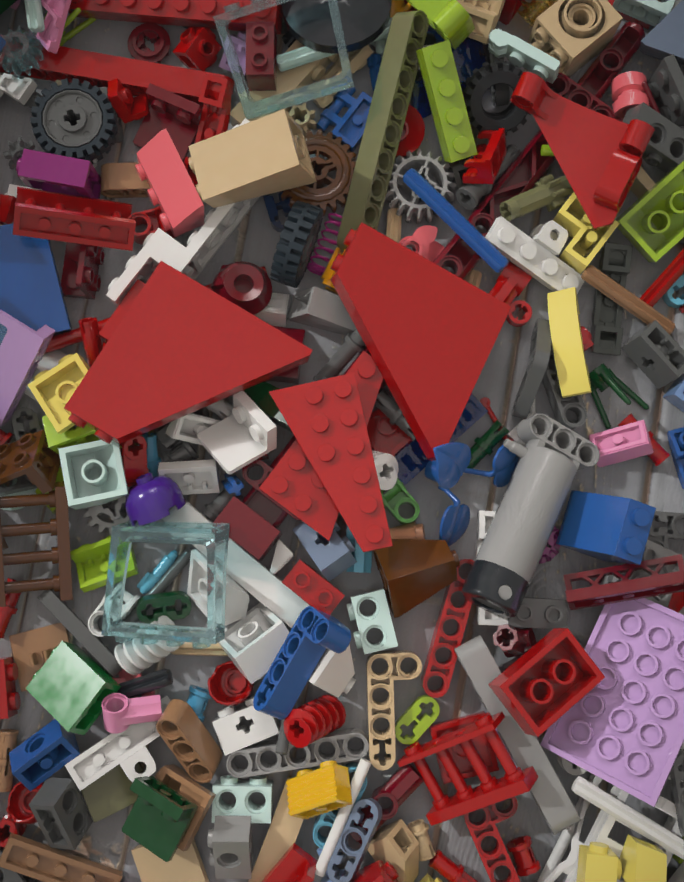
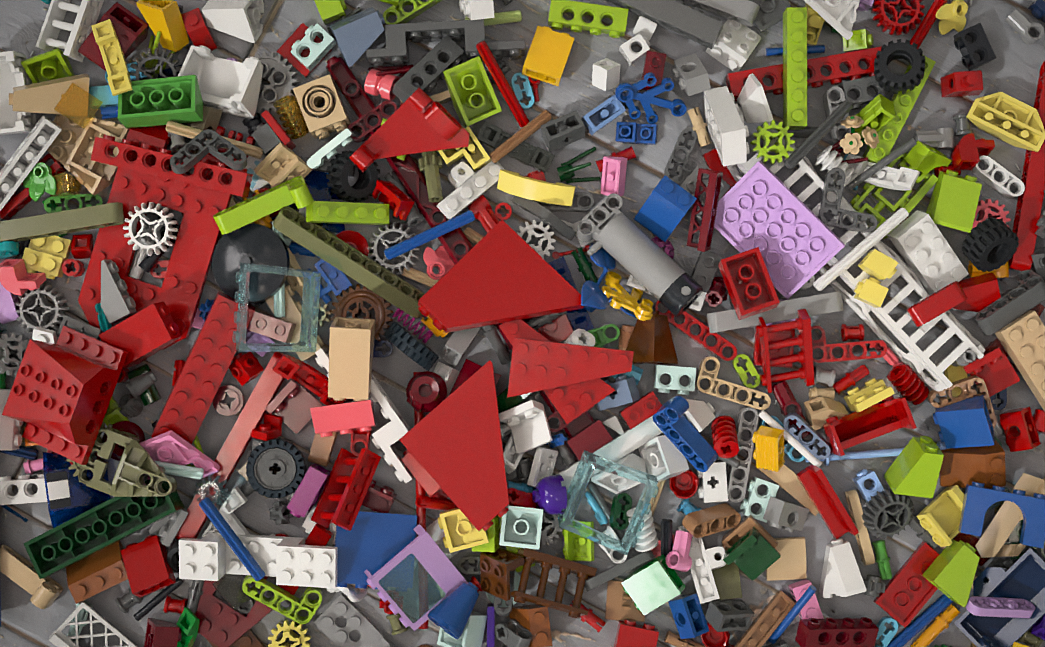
camera: 70 degrees left, 5 degrees up
none -> white gear [517,220,556,259]
none -> yellow plant [601,271,654,321]
none -> light grey bush [814,366,836,387]

